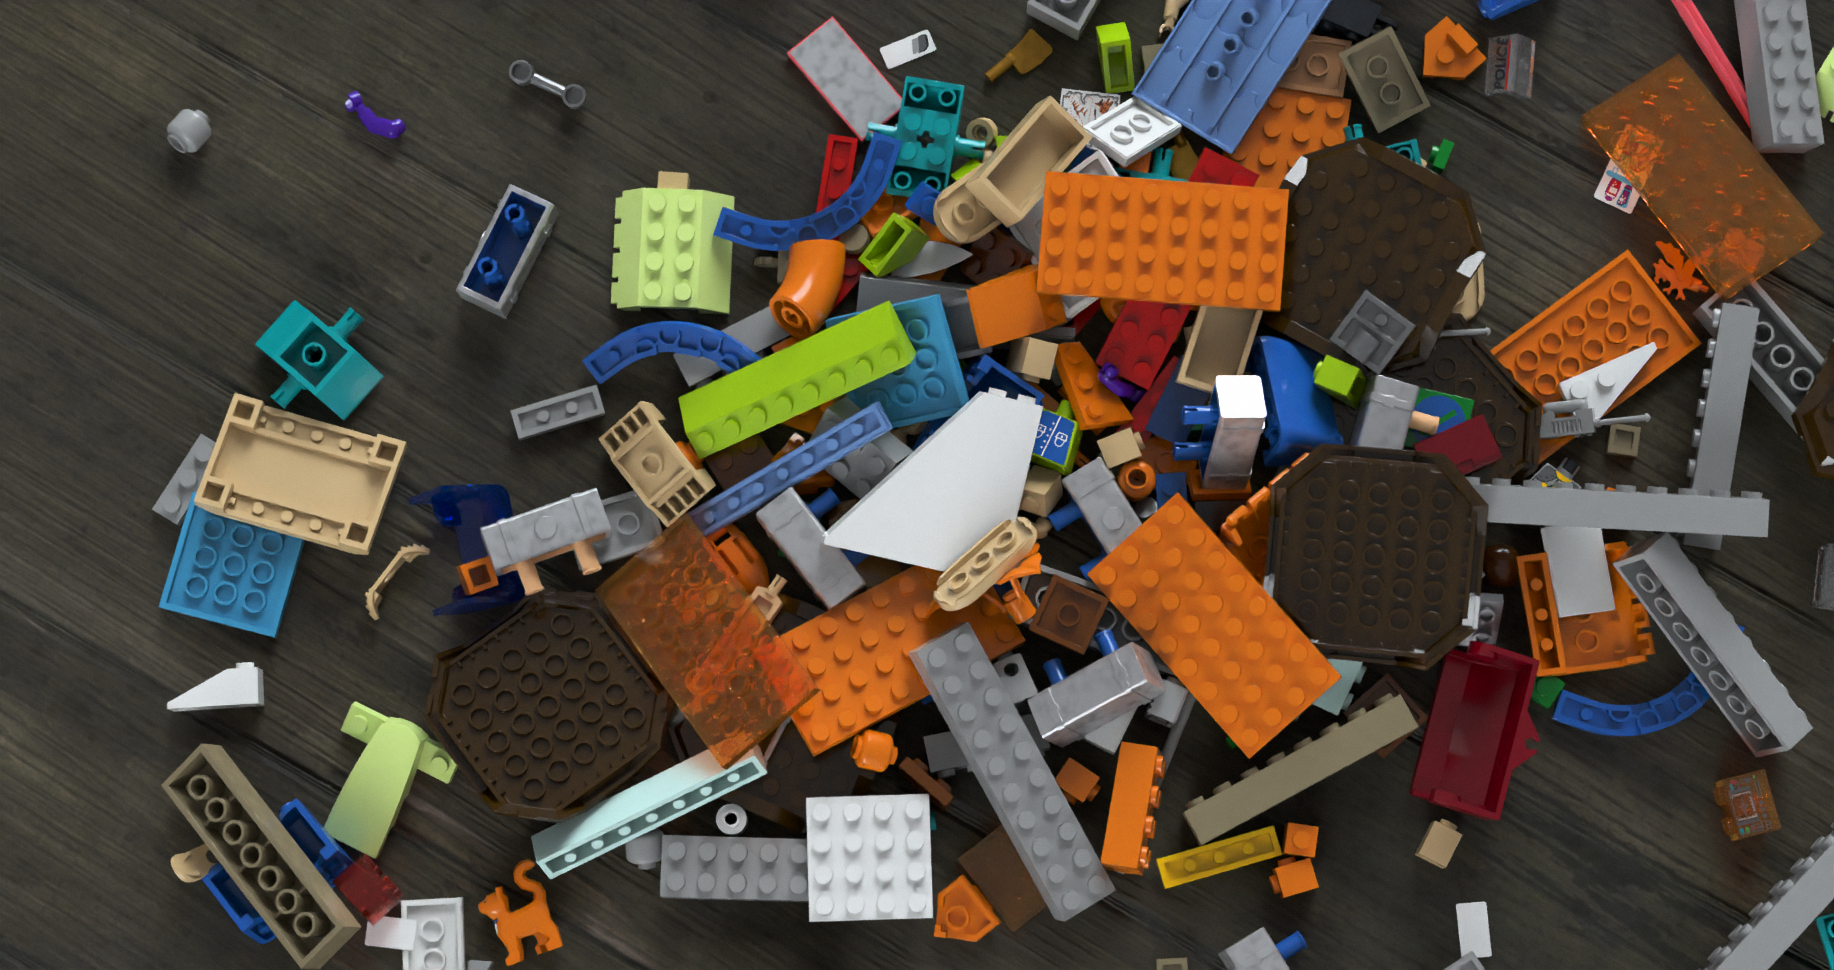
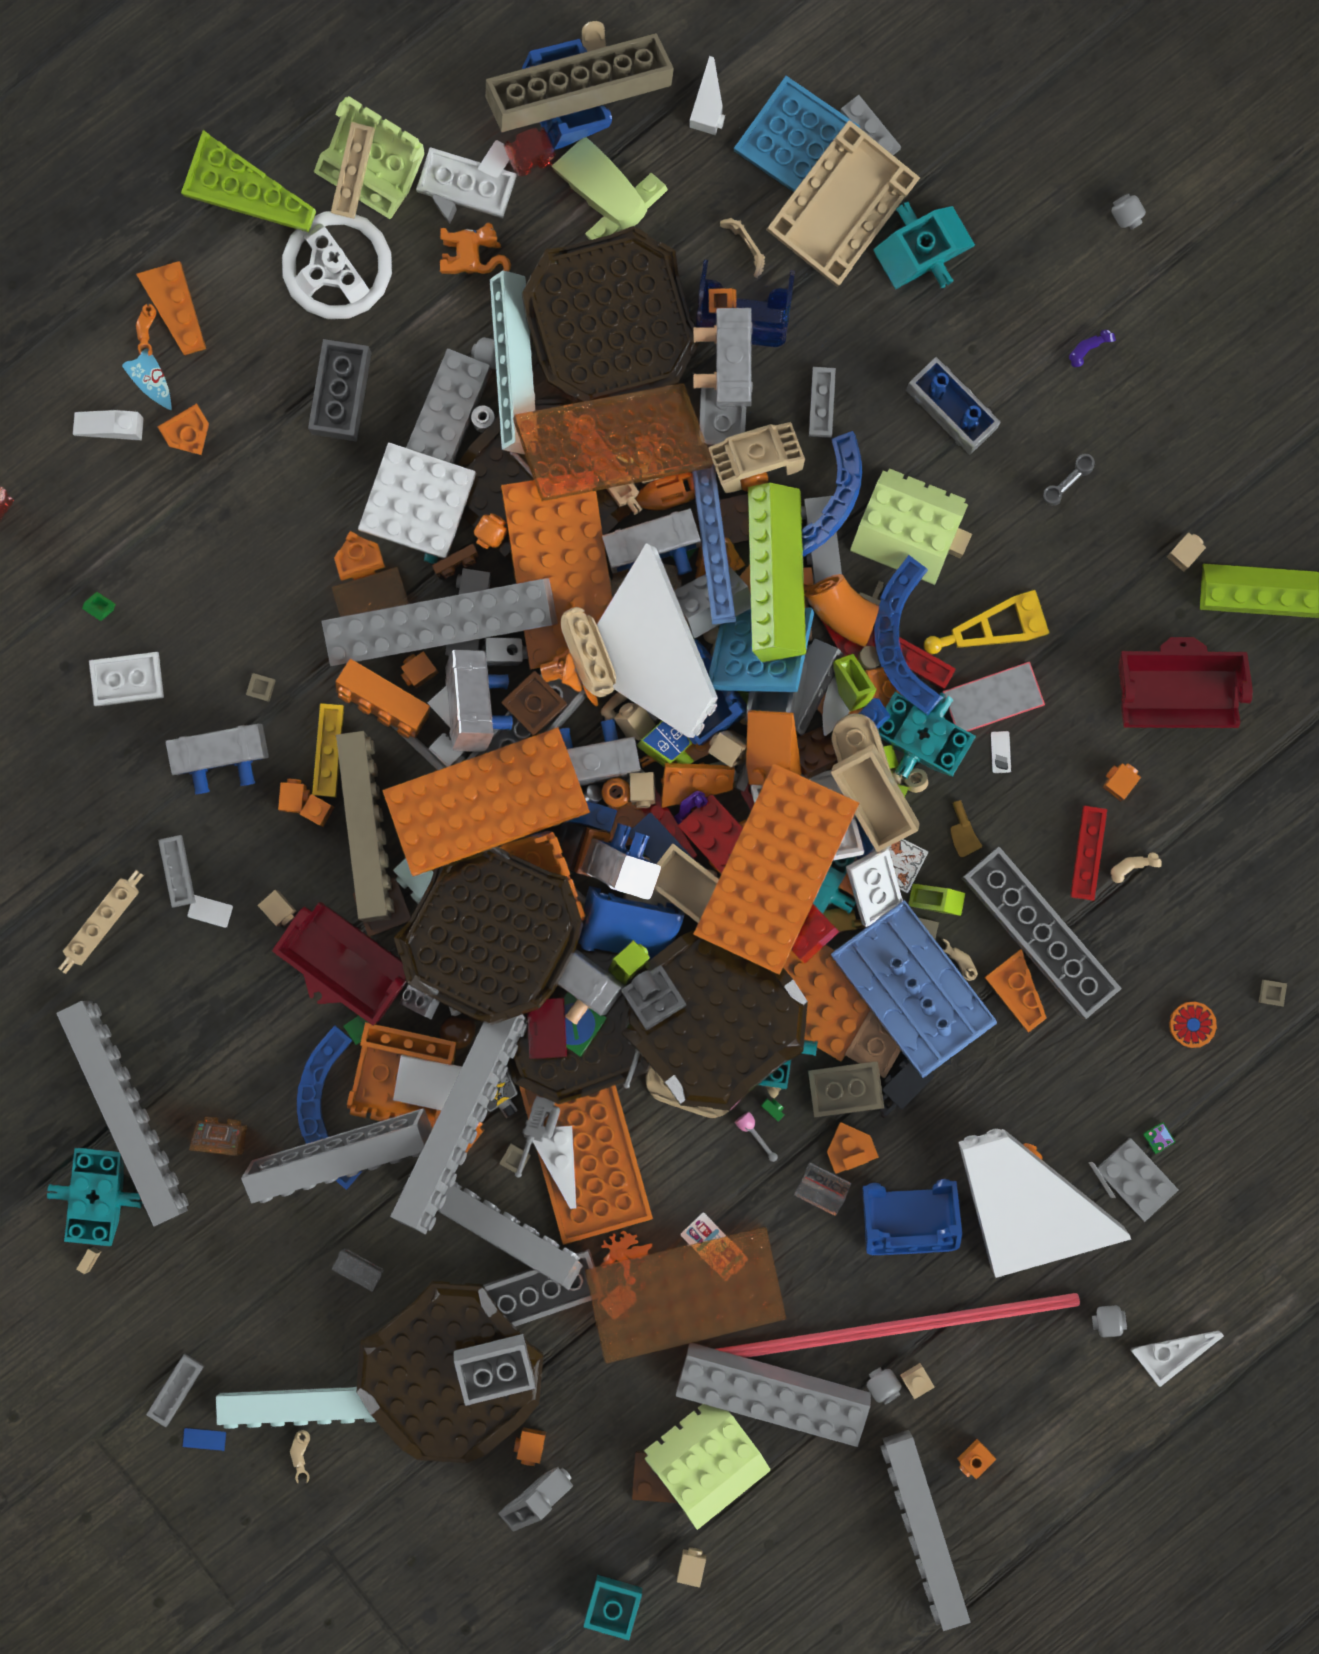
camera: 115 degrees right, 5 degrees up
none -> hinge [734,1111,778,1162]
none -> yellow plate [924,590,1049,654]

